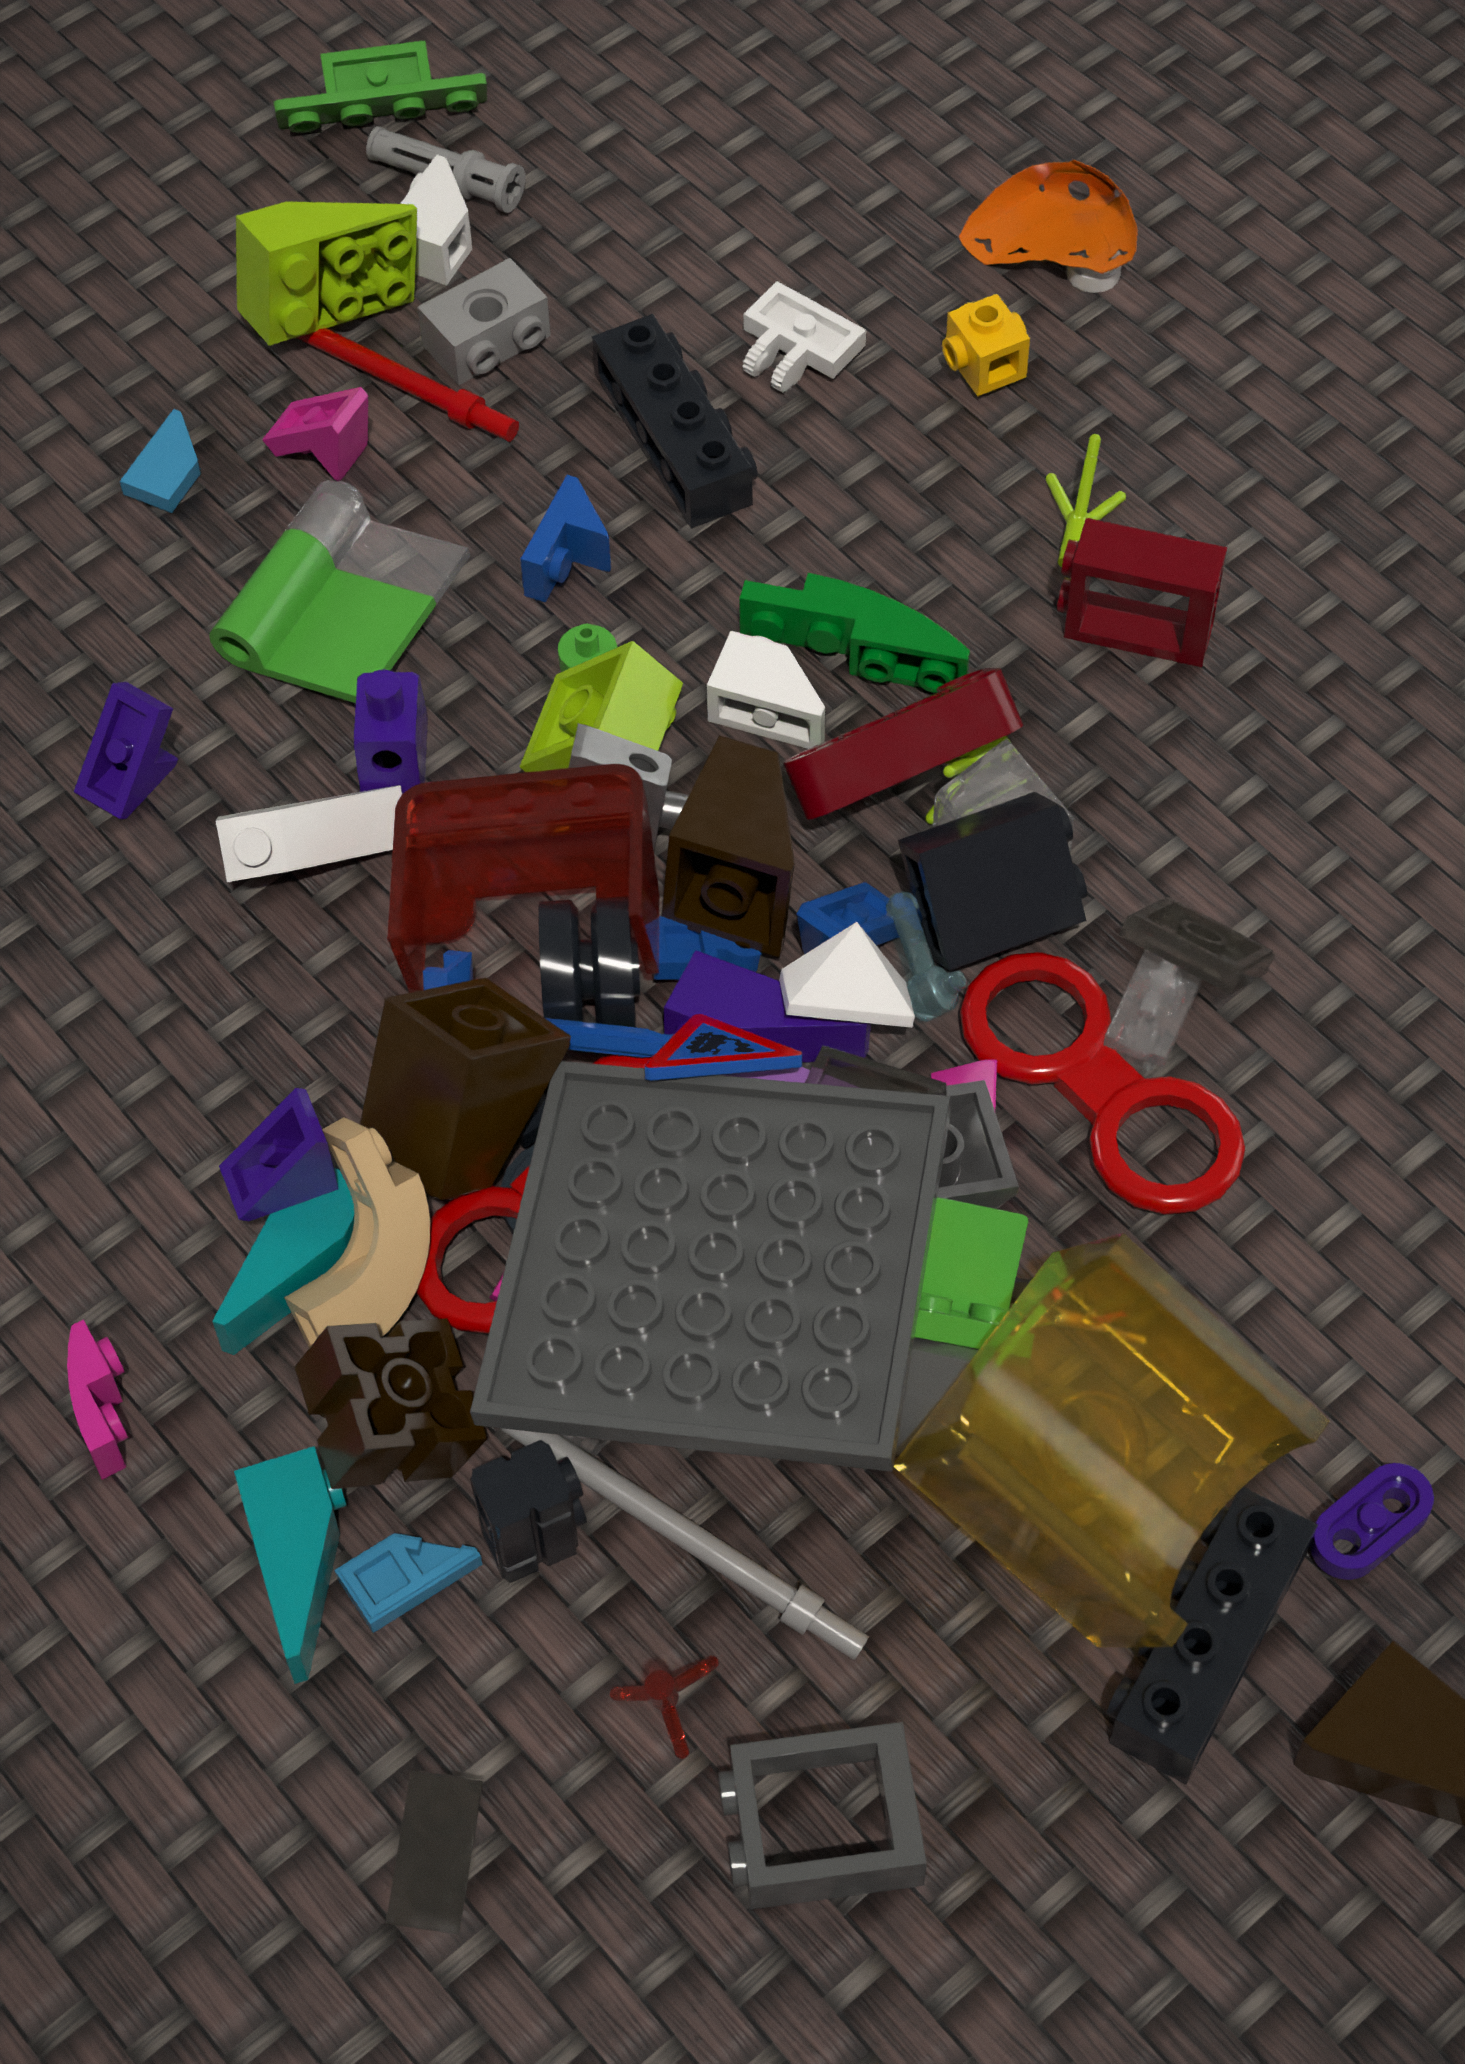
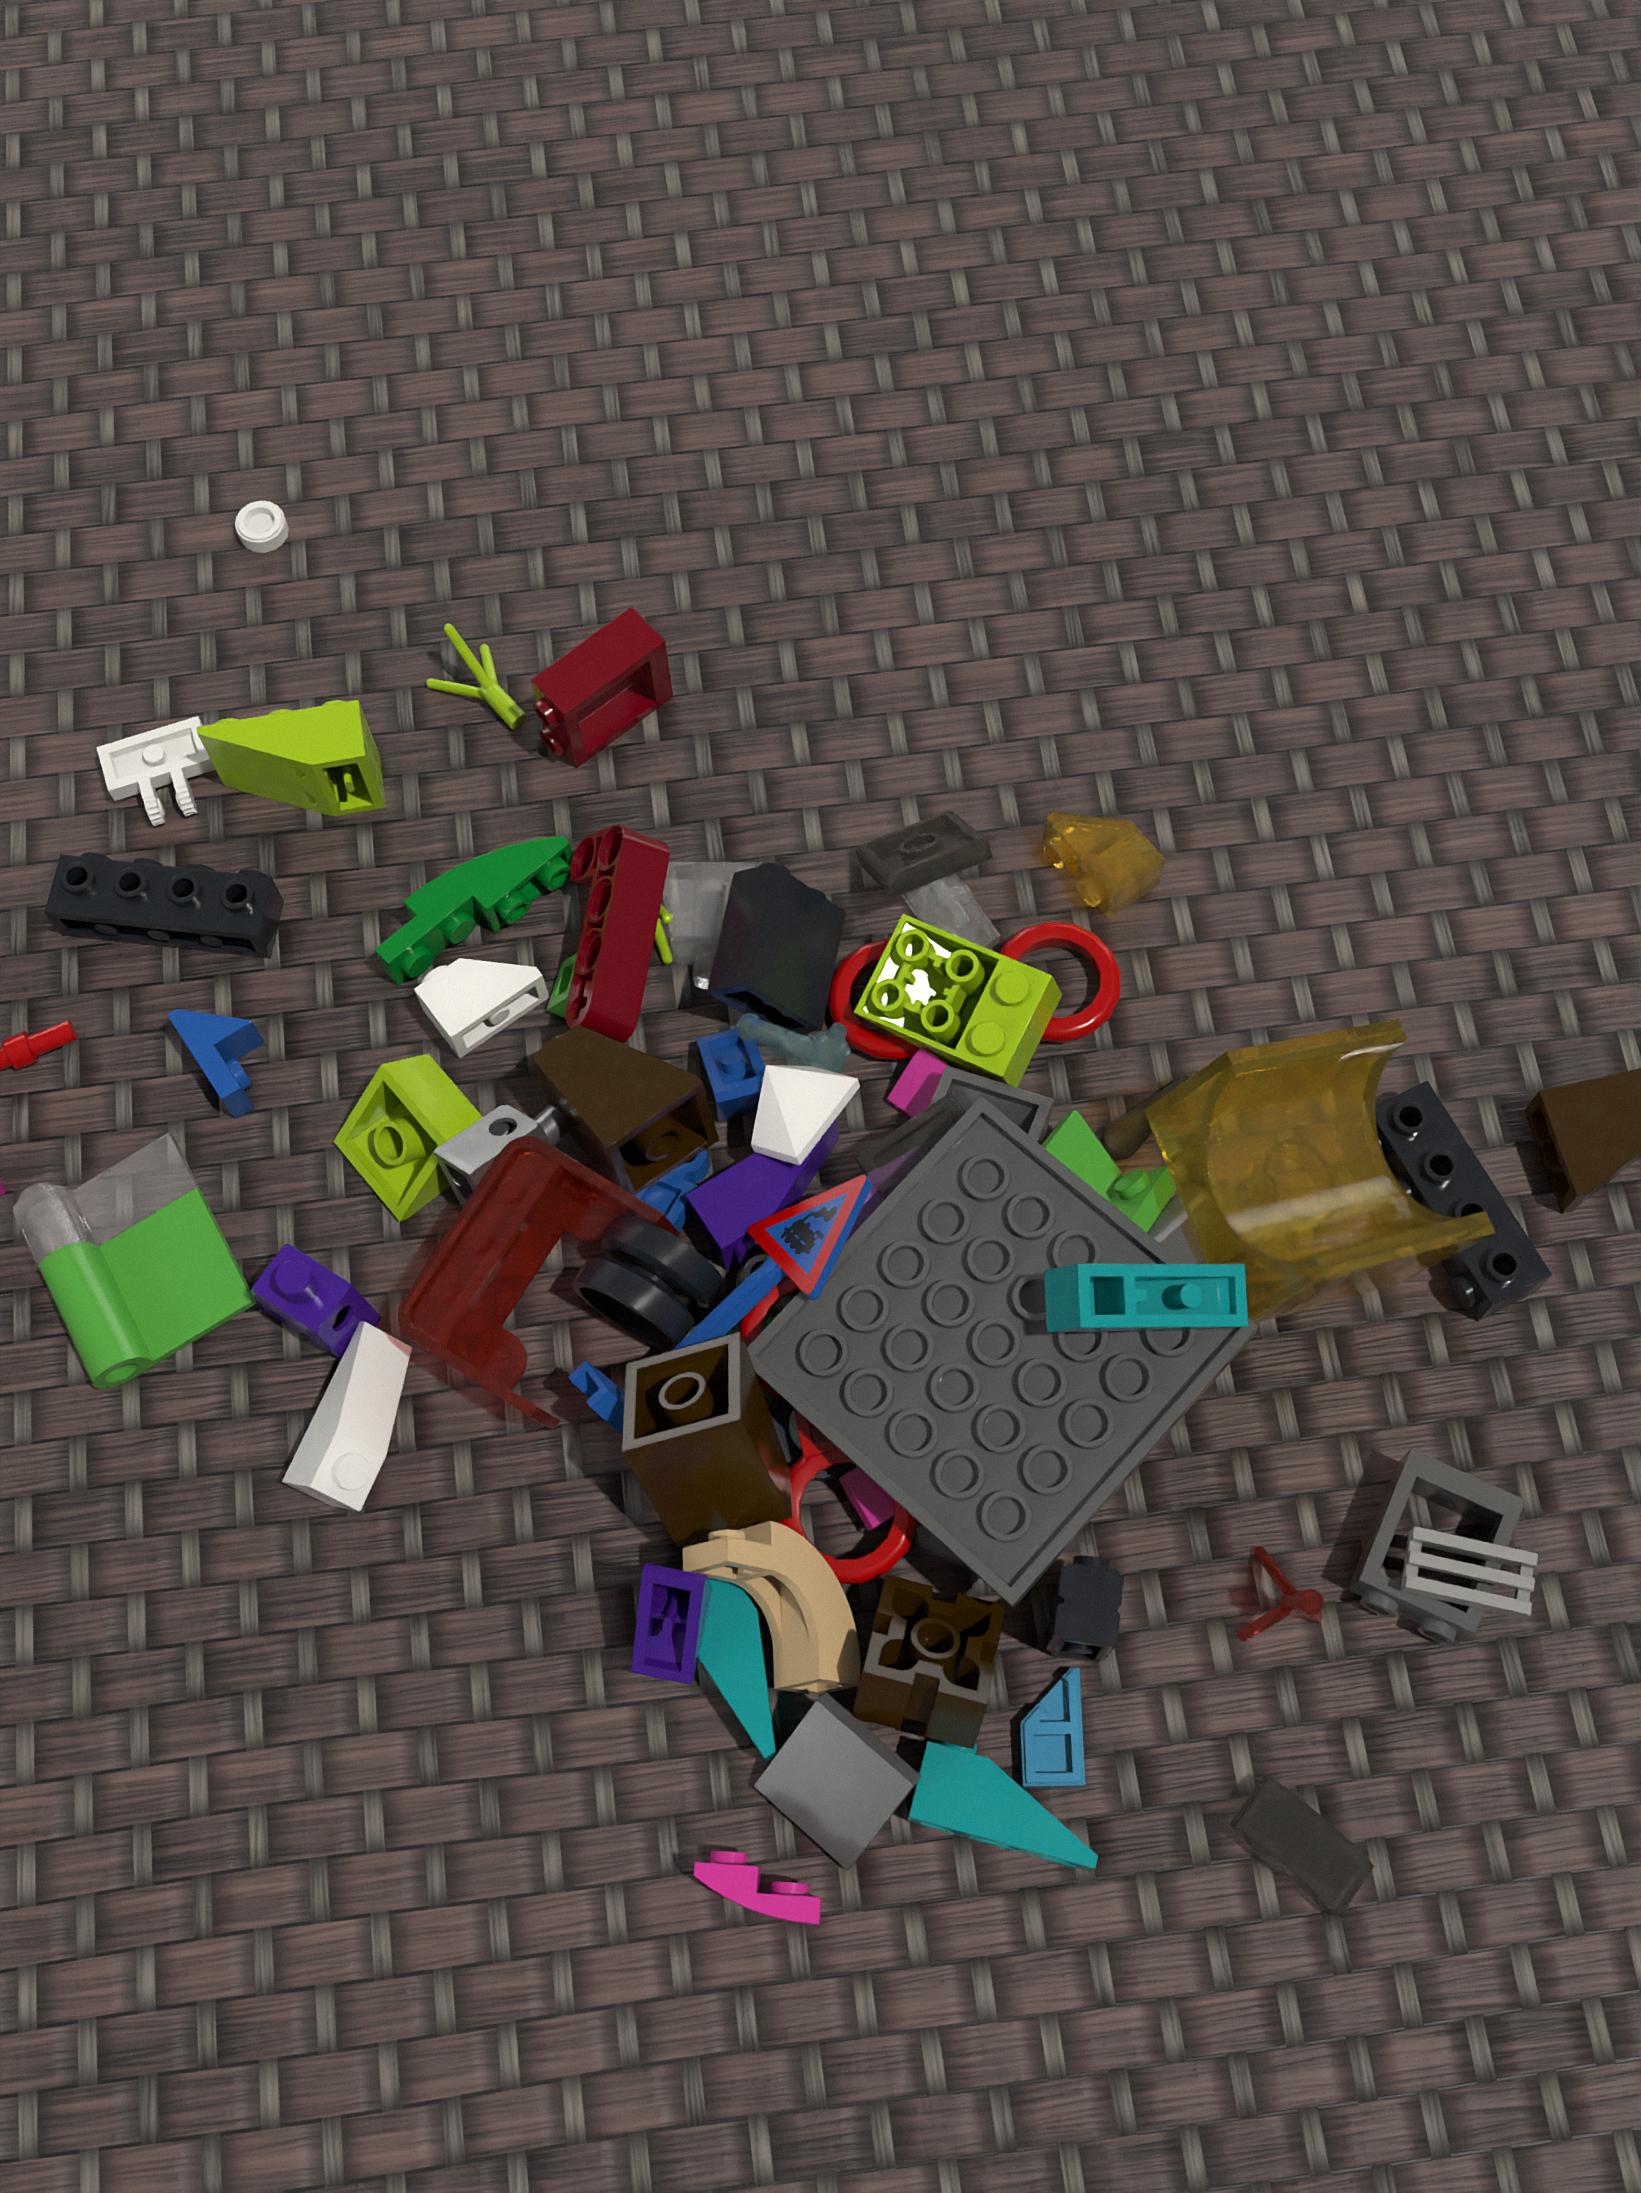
camera: 55 degrees left, 10 degrees up
dark purple slope [74,682,178,819] -> none
light grey bar [502,1428,869,1660] -> none
bright green tile [558,624,617,672] -> none
yellow brick [942,294,1030,396] -> none
orange piece [959,159,1138,274] -> none
dark purple plate [1310,1463,1434,1580] -> none
none -> lime slope [197,700,386,817]
none -> dark grey tile [754,1692,922,1871]
none -> lime slope [854,914,1063,1087]
none -> clear yellow slope [1042,812,1165,919]
none -> teal slope [1044,1264,1248,1332]
none -> light grey tile [1400,1526,1538,1619]

